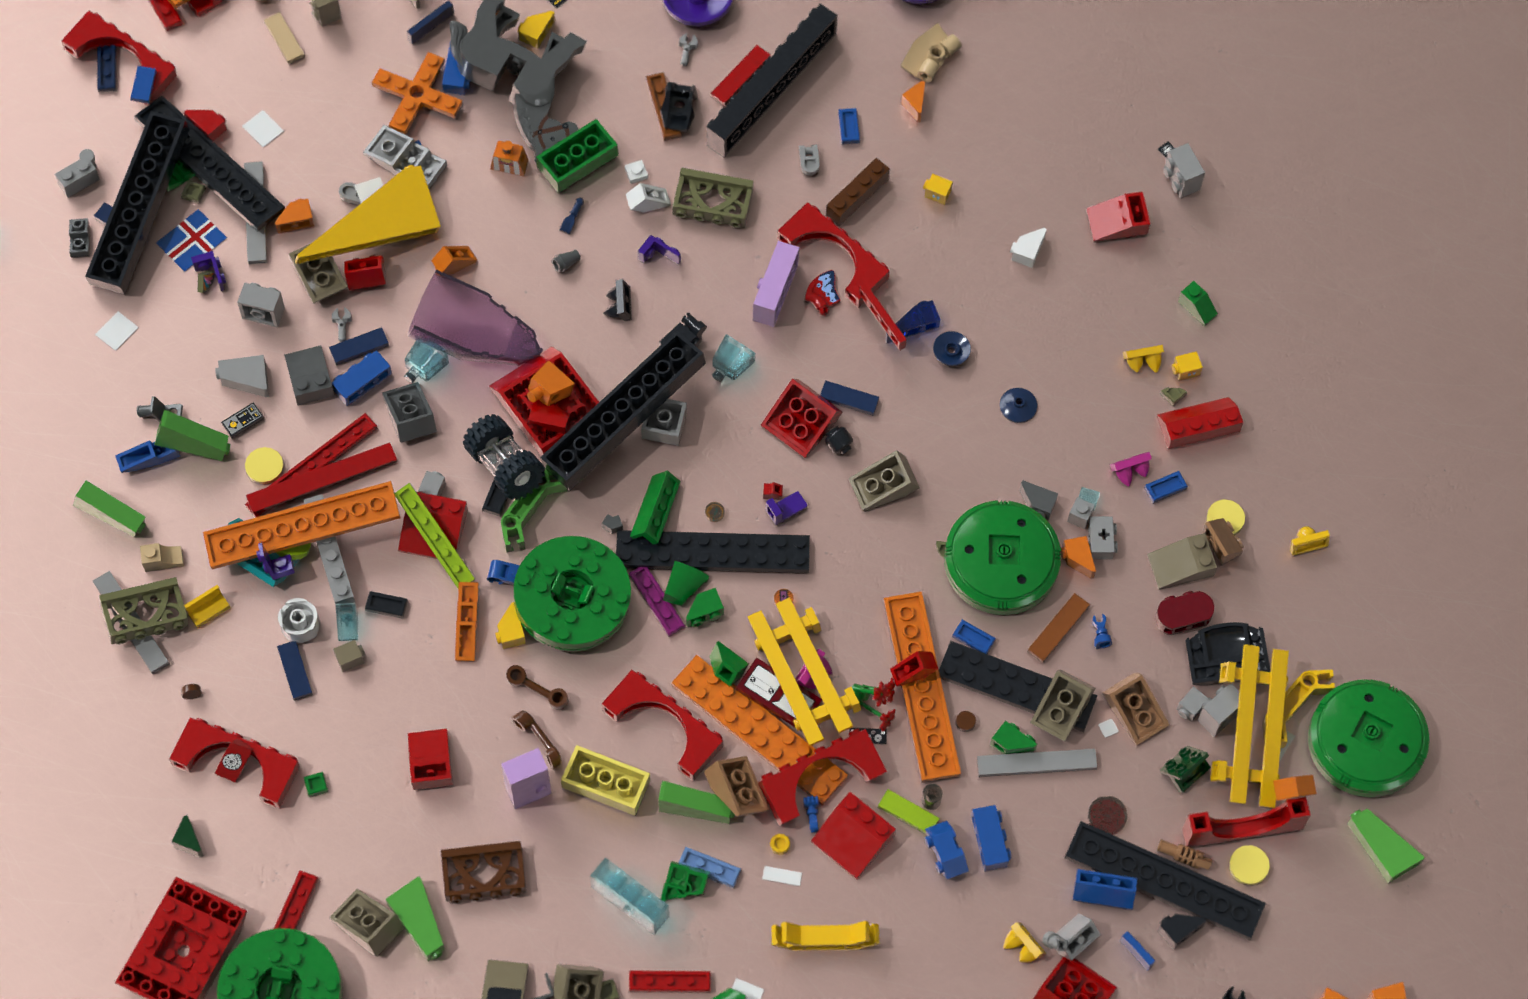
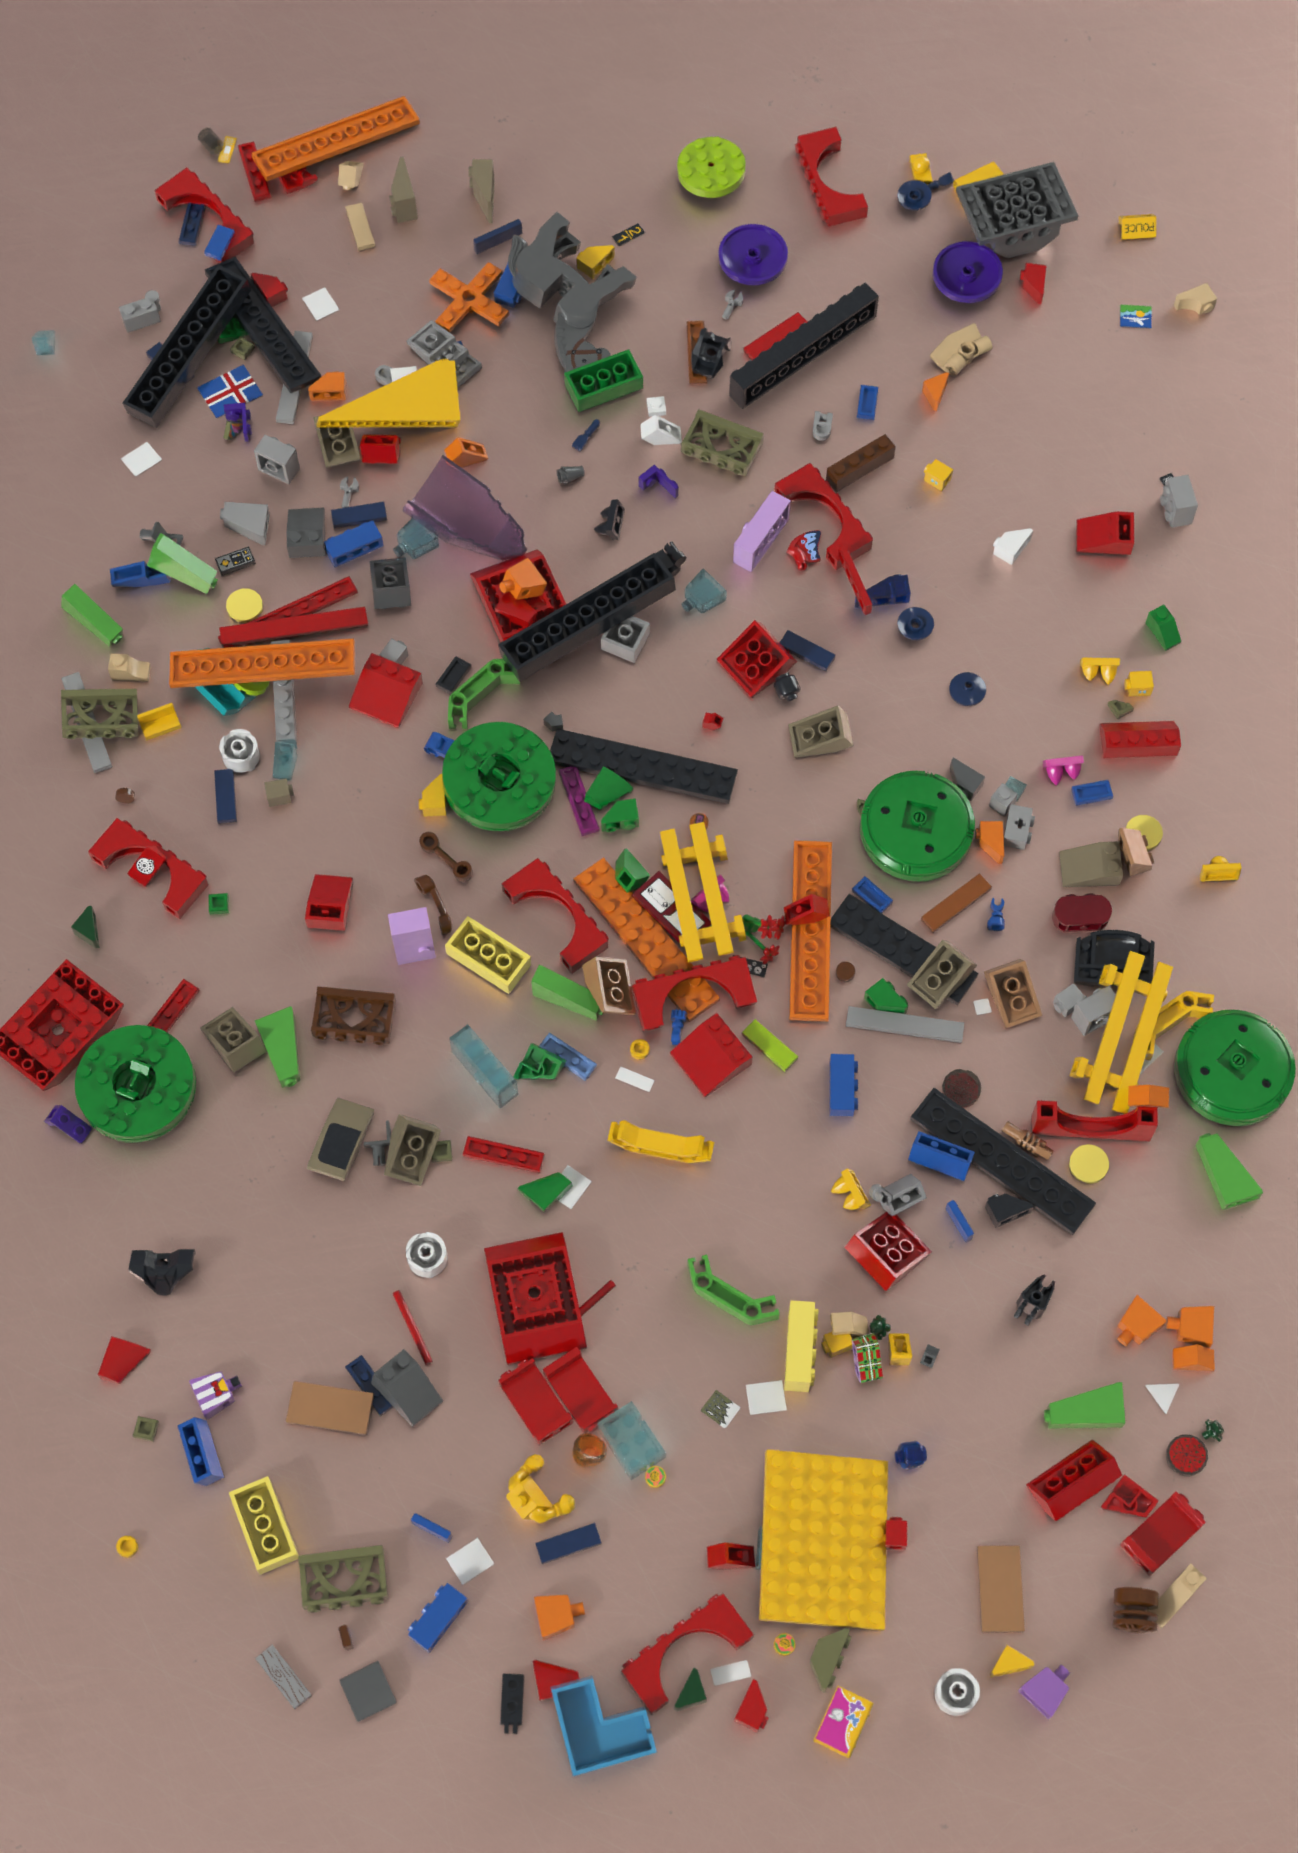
camera: 15 degrees right, 0 degrees up
dark grey slope [69,218,90,257] -> none
dark purple bracket [256,542,295,580] -> none
black tile [365,591,408,619] -> none
lime plate [394,483,475,589] -> none
orange slope [455,582,479,661] -> none
black plate [463,414,545,500] -> none
orange torso [490,141,529,177] -> none
green panel [630,471,681,544] -> none
clear smoke tile [705,502,724,522] -> none
dark purple bracket [765,491,807,526] -> none
clear smoke brick [921,784,943,810] -> none
blue brick [924,821,969,879] -> none
dark green bracket [1160,746,1211,793] -> none

